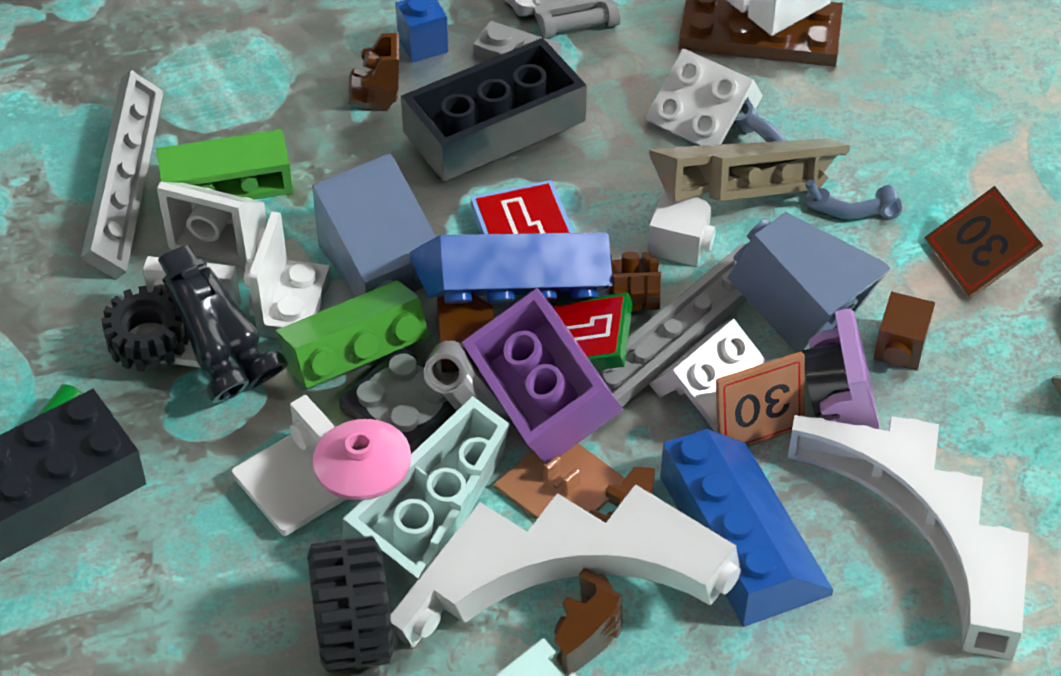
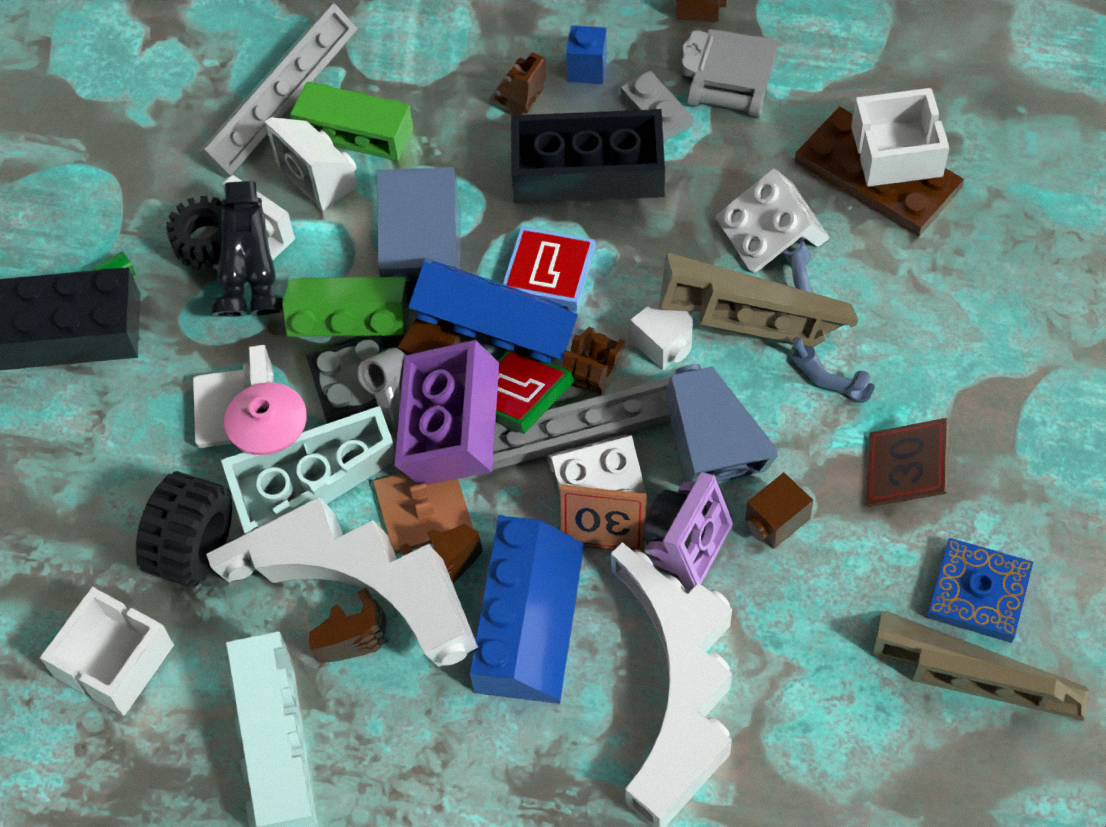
camera: 35 degrees right, 10 degrees up
white bracket [244,212,331,338] -> none

